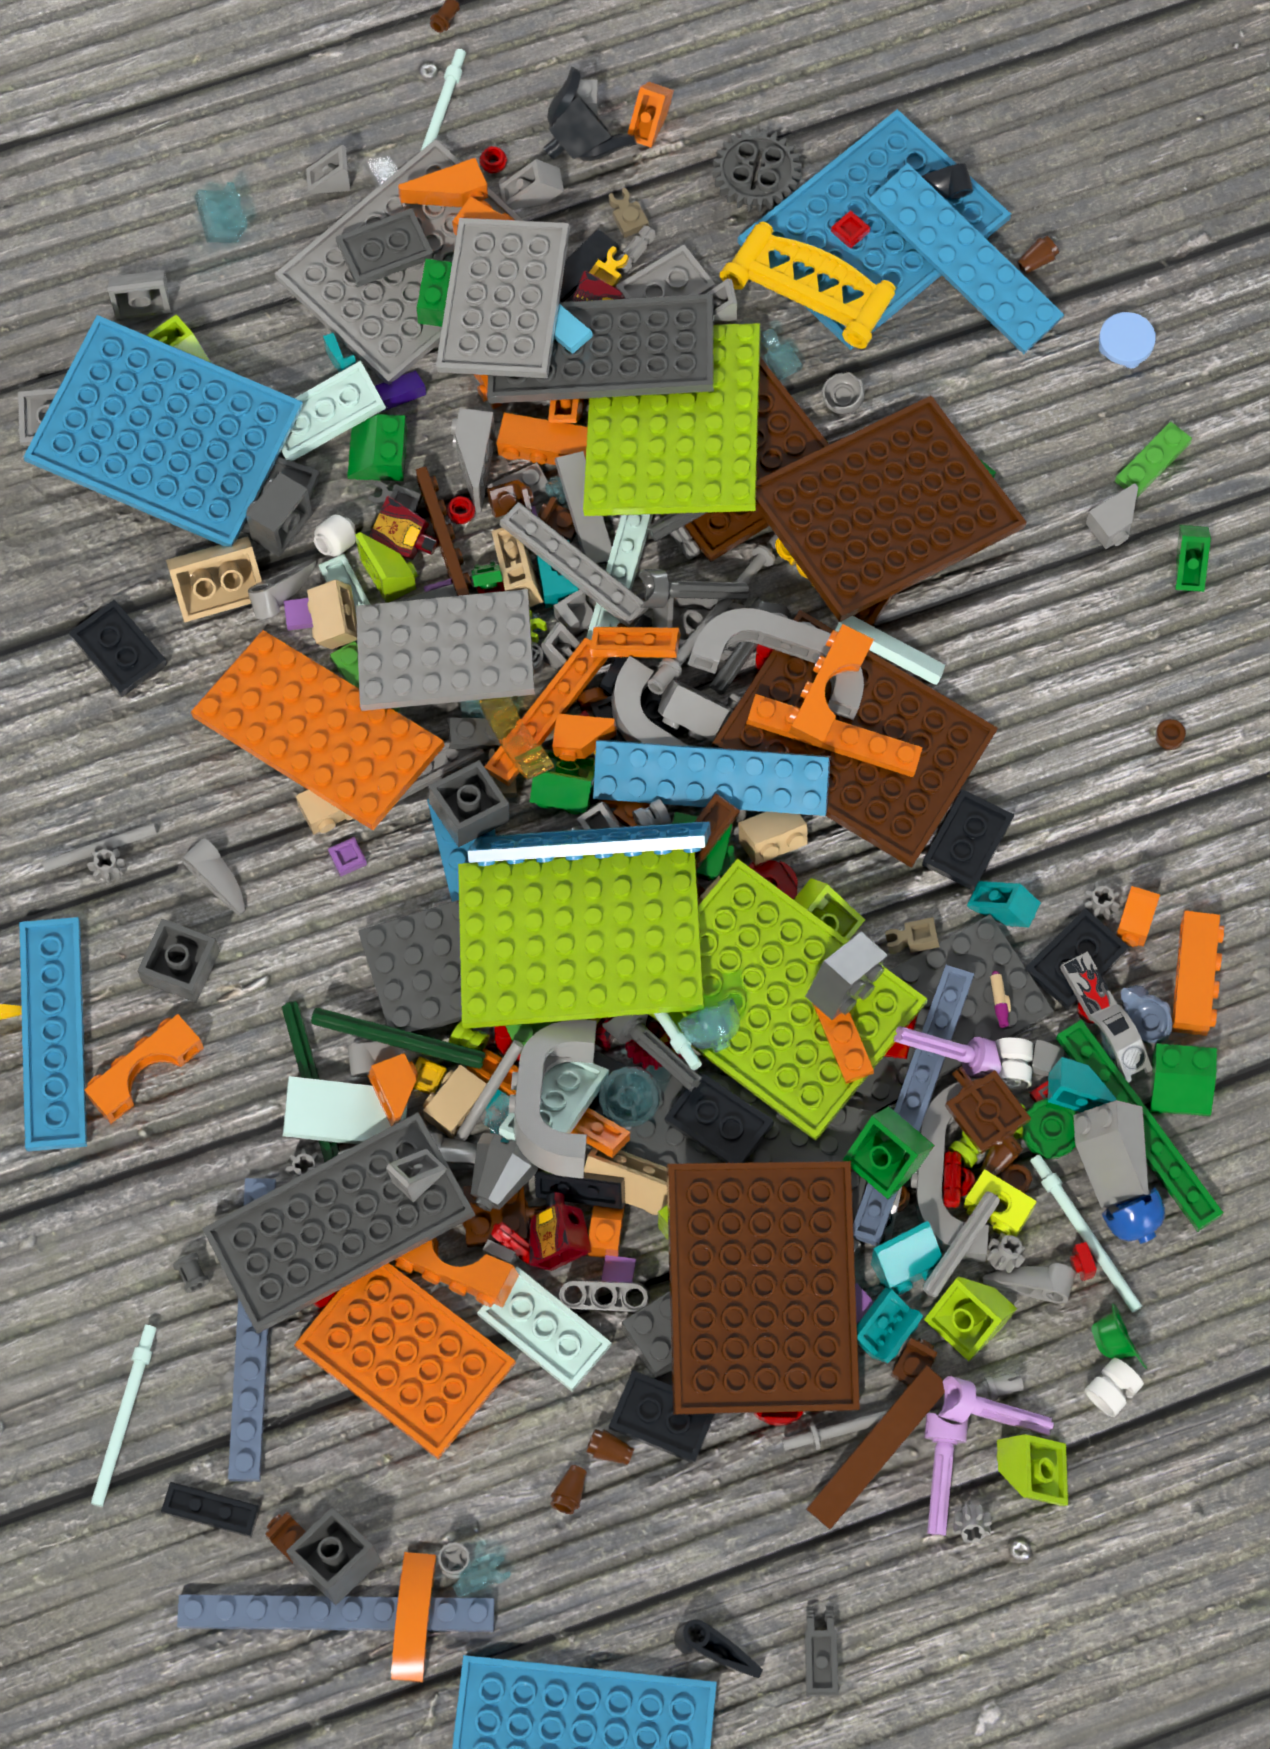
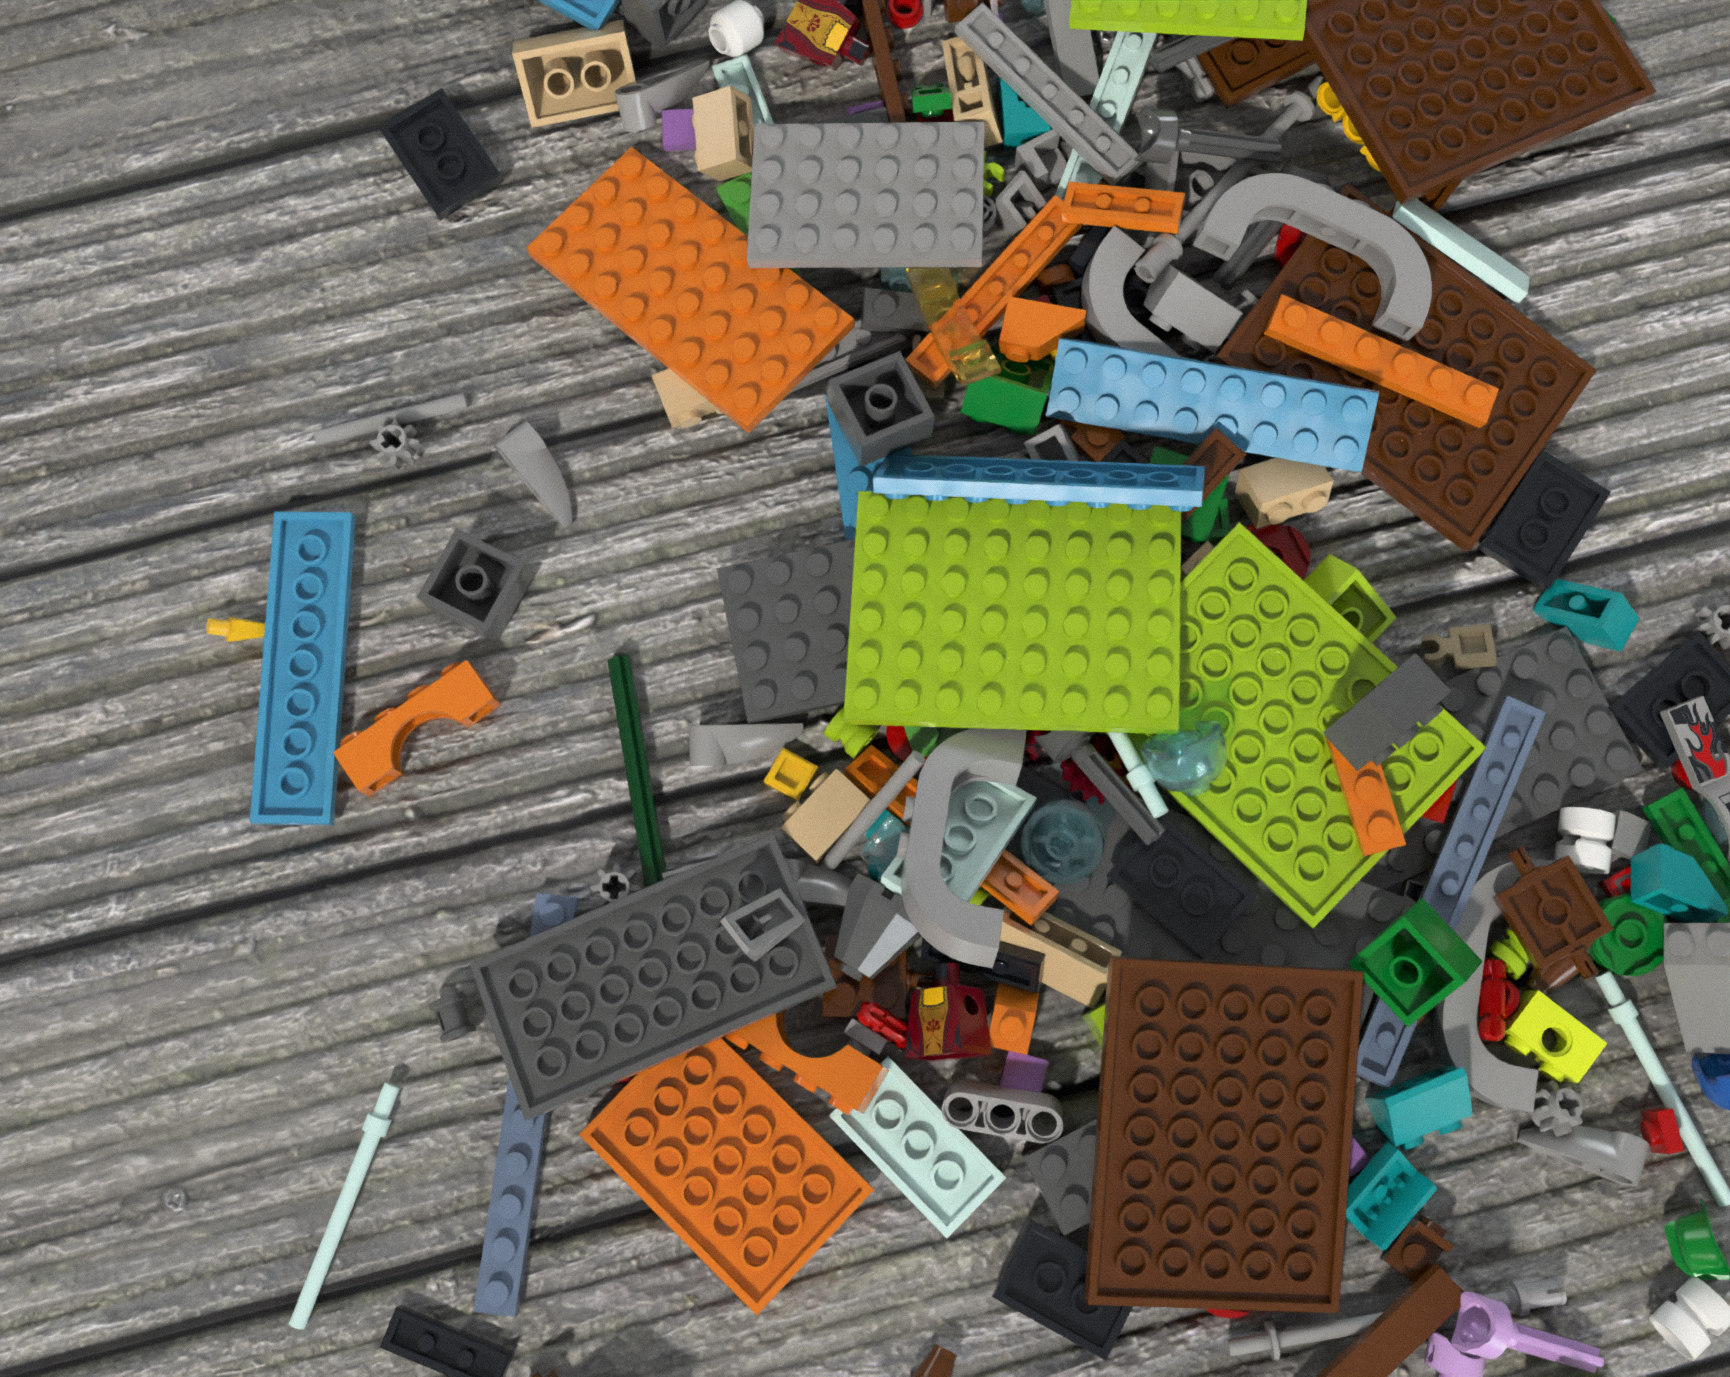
camera: 10 degrees right, 10 degrees up
light aqua tile [283,1076,407,1145] -> none
dark green axle [311,1007,486,1069] -> none
medium lavender tile [328,837,367,877] -> none
lime slope [355,532,418,603] -> none
orange slope [368,1053,418,1127] -> none
reddish brown bracket [538,496,576,543] -> none
reddish brown cone [586,1429,634,1465] -> none
light grey wheel [632,799,672,826] -> none
orange arch [787,624,874,748] -> none
lavender piece [894,1026,1002,1078] -> none
light grey axle [923,1191,1000,1297] -> none
lime slope [924,1277,1017,1361] -> none
piece [990,970,1011,1028] -> none
reddish brown tile [1001,1164,1032,1193] -> none

